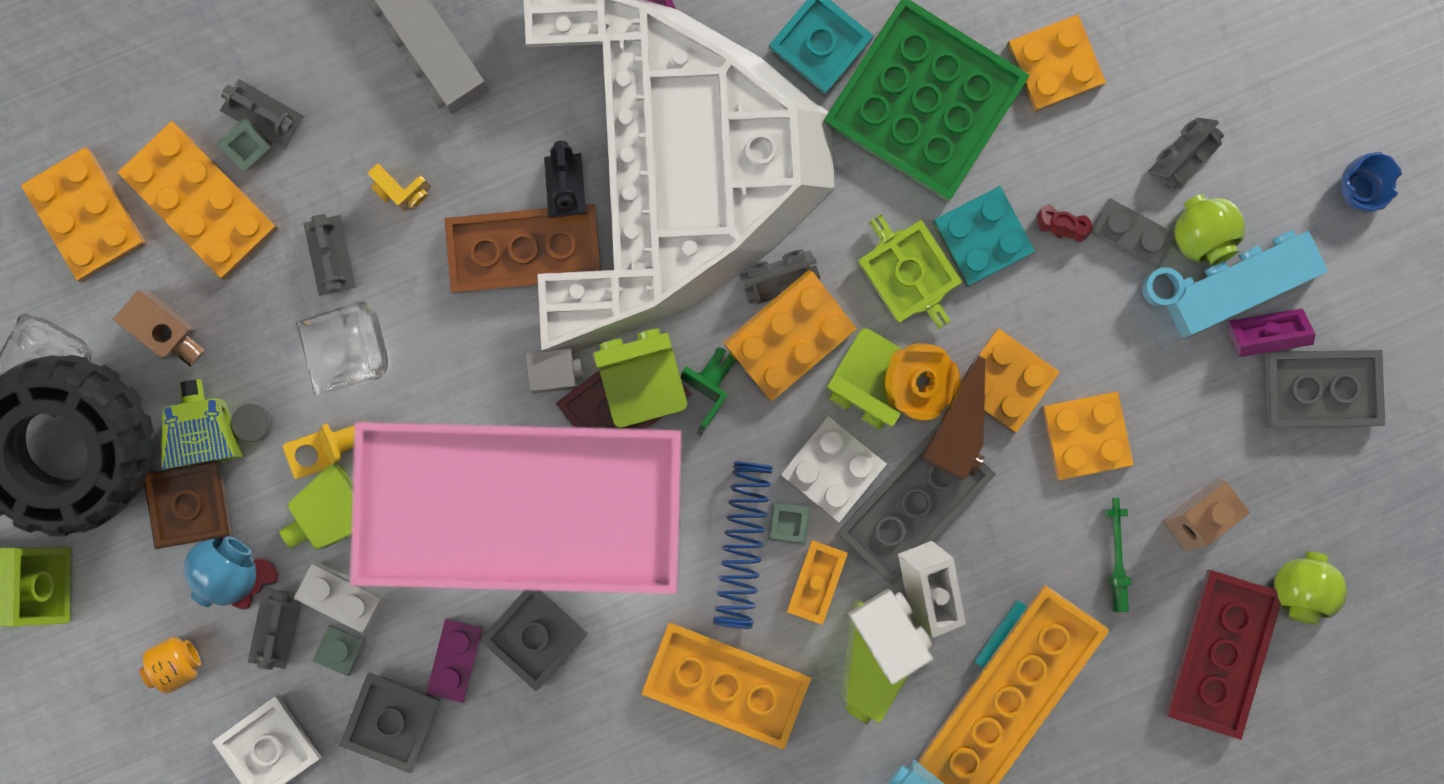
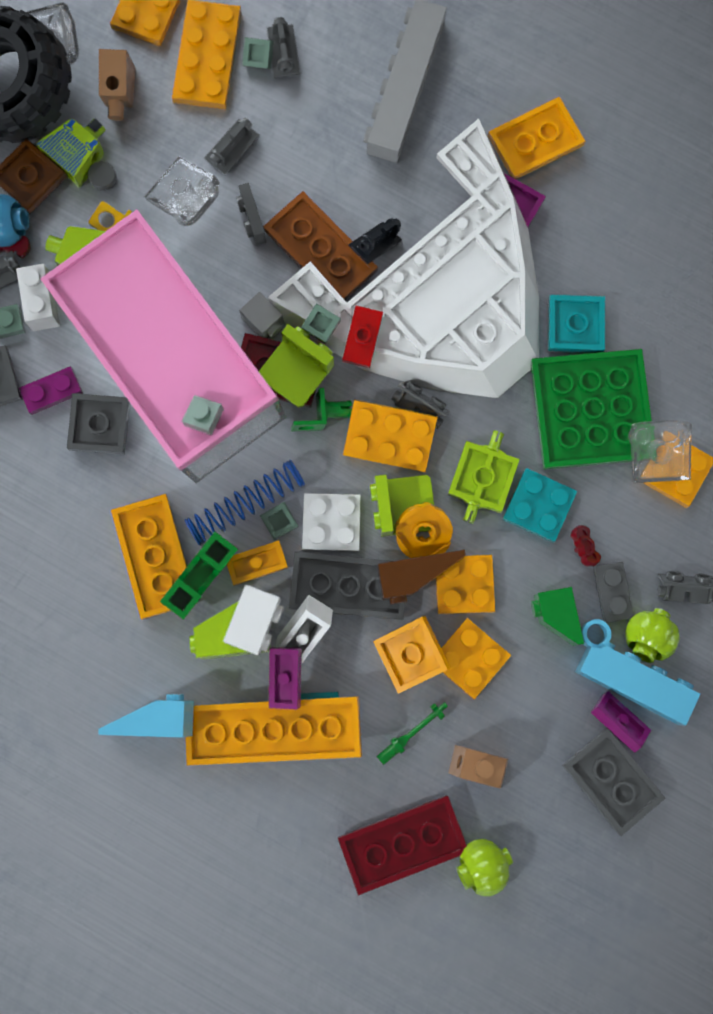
camera: 50 degrees right, 5 degrees down
yellow bracket [367,163,431,212] -> none
none -> green arch [160,531,238,620]
none -> sand green plate [182,395,224,435]
none -> dark grey plate [236,183,267,246]
none -> magenta plate [269,647,301,710]
none -> sand green plate [301,303,341,344]
none -> red plate [342,305,383,368]
none -> light orange plate [373,616,451,694]
none -> green slope [531,587,584,646]
none -> clear slope [628,420,692,483]

